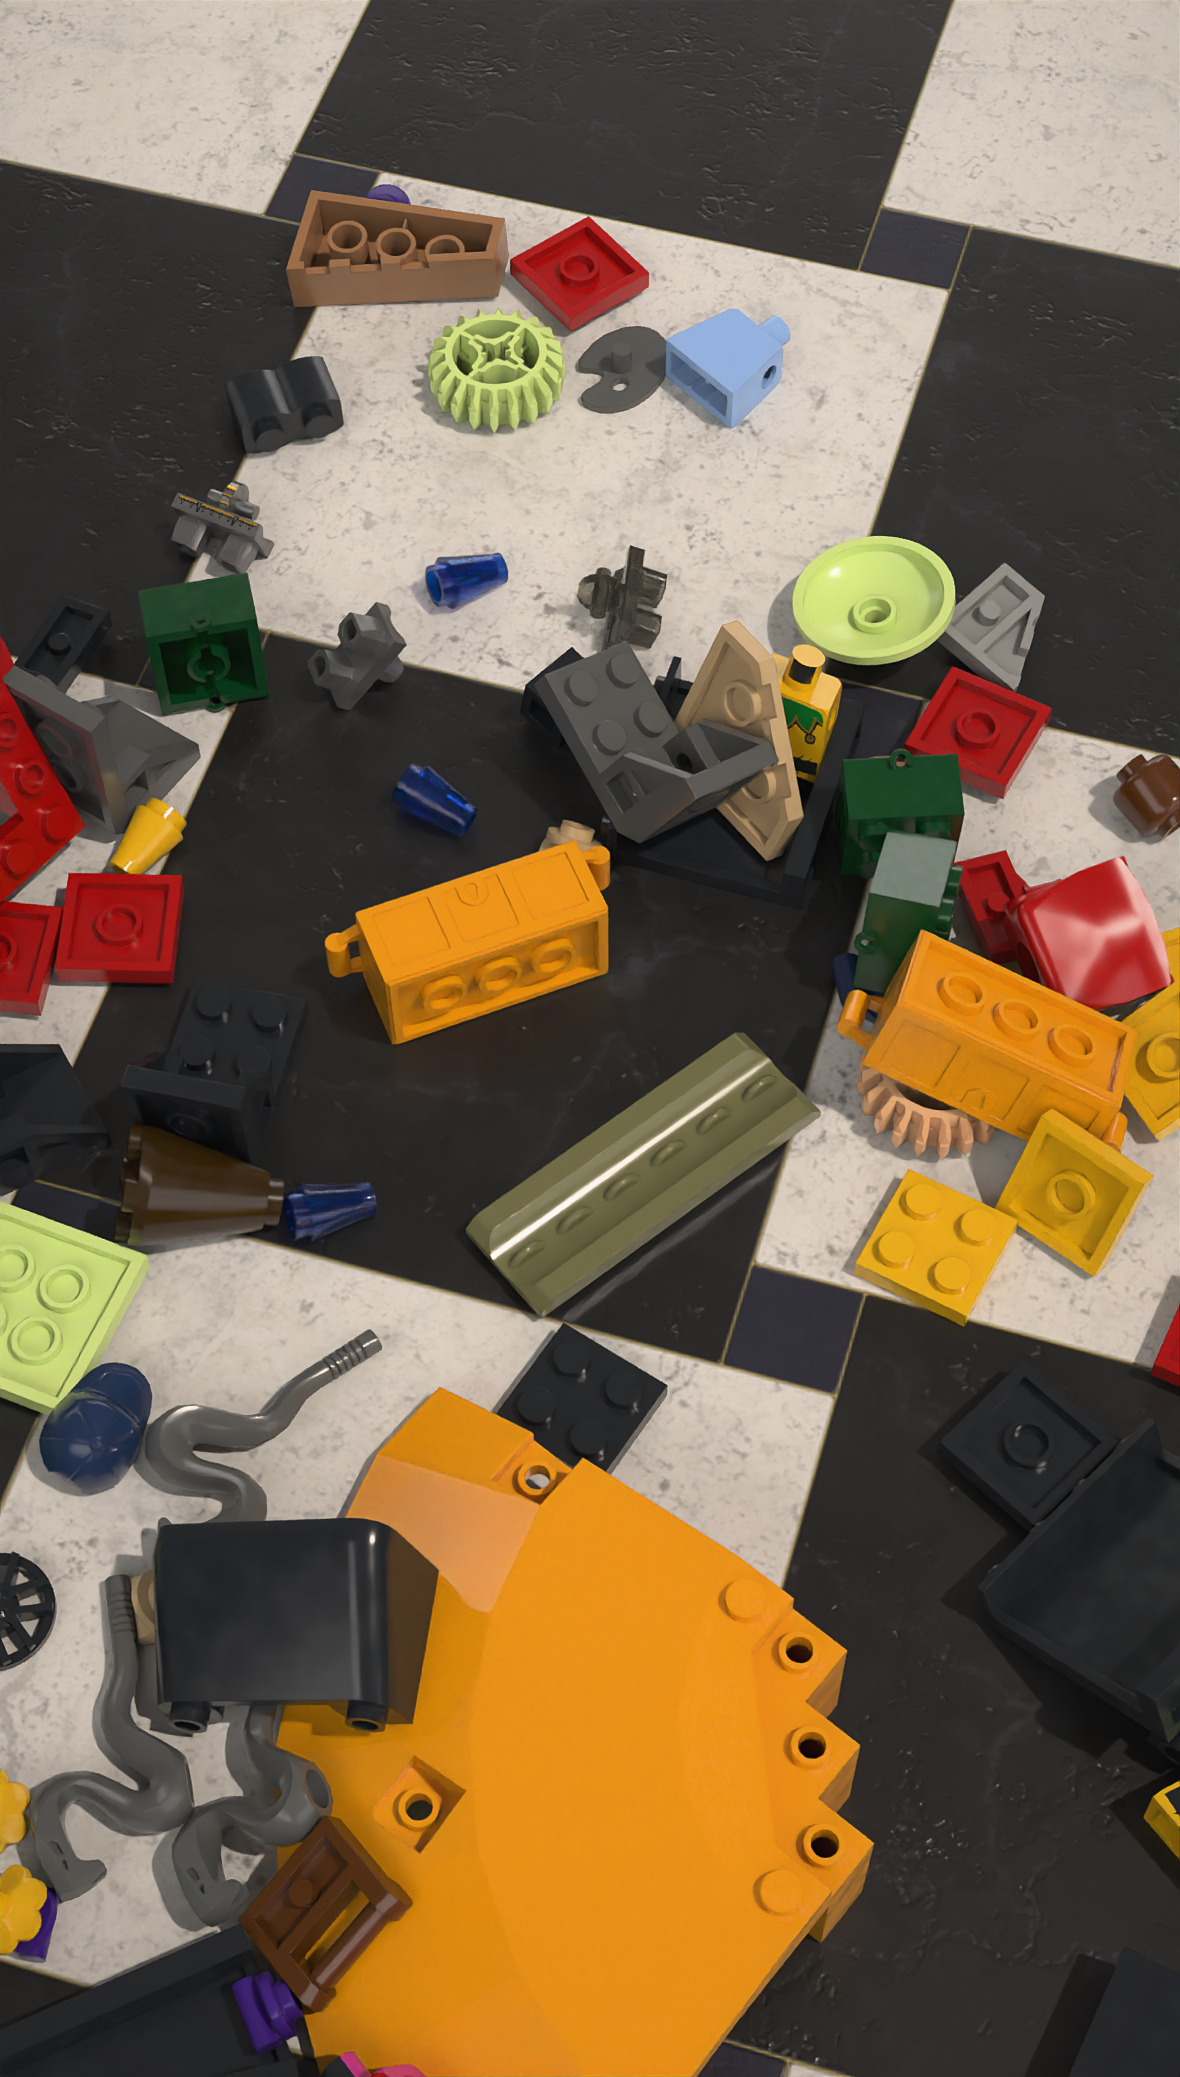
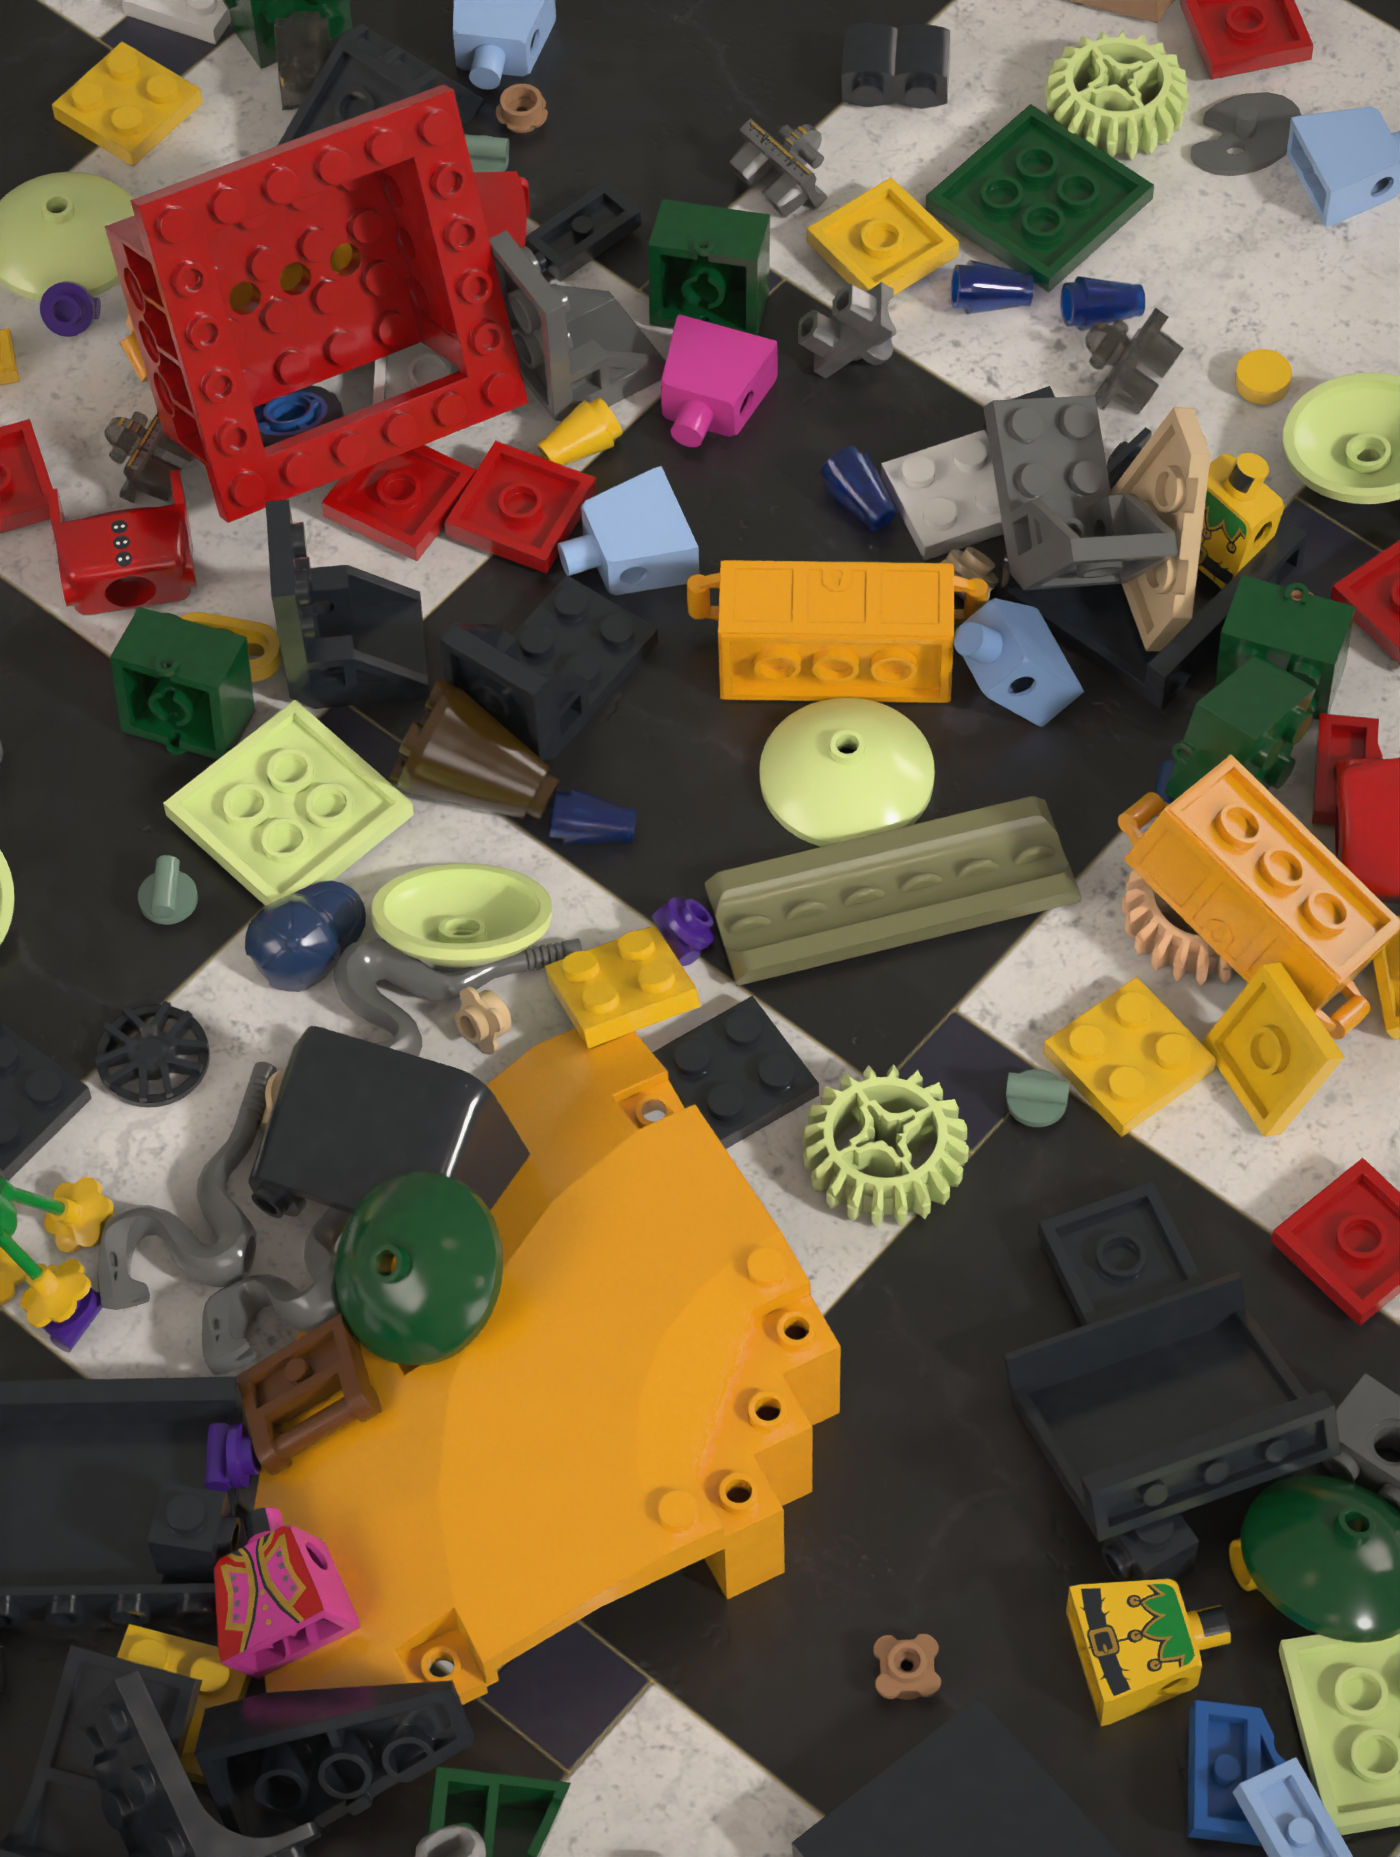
camera: 25 degrees right, 0 degrees up
none -> dark green dish [335,1171,503,1366]
none -> yellowish green dish [371,863,552,968]
none -> tan plate [454,986,511,1055]
none -> yellow plate [544,925,701,1049]
none -> light blue torso [558,466,699,595]
none -> dark purple plate [652,897,714,966]
none -> dark pink torso [661,314,778,447]
none -> yellowish green dish [760,698,935,847]
none -> yellowish green gear [802,1064,969,1228]
none -> yellow plate [806,177,959,296]
none -> medium nougat plate [873,1634,941,1700]
none -> white plate [881,430,1004,561]
none -> dark green plate [925,104,1154,293]
none -> medium blue torso [954,598,1084,727]
none -> sand green plate [1006,1069,1070,1127]
none -> clear blue cone [1060,276,1145,331]
none -> yellow tile [1235,349,1292,405]

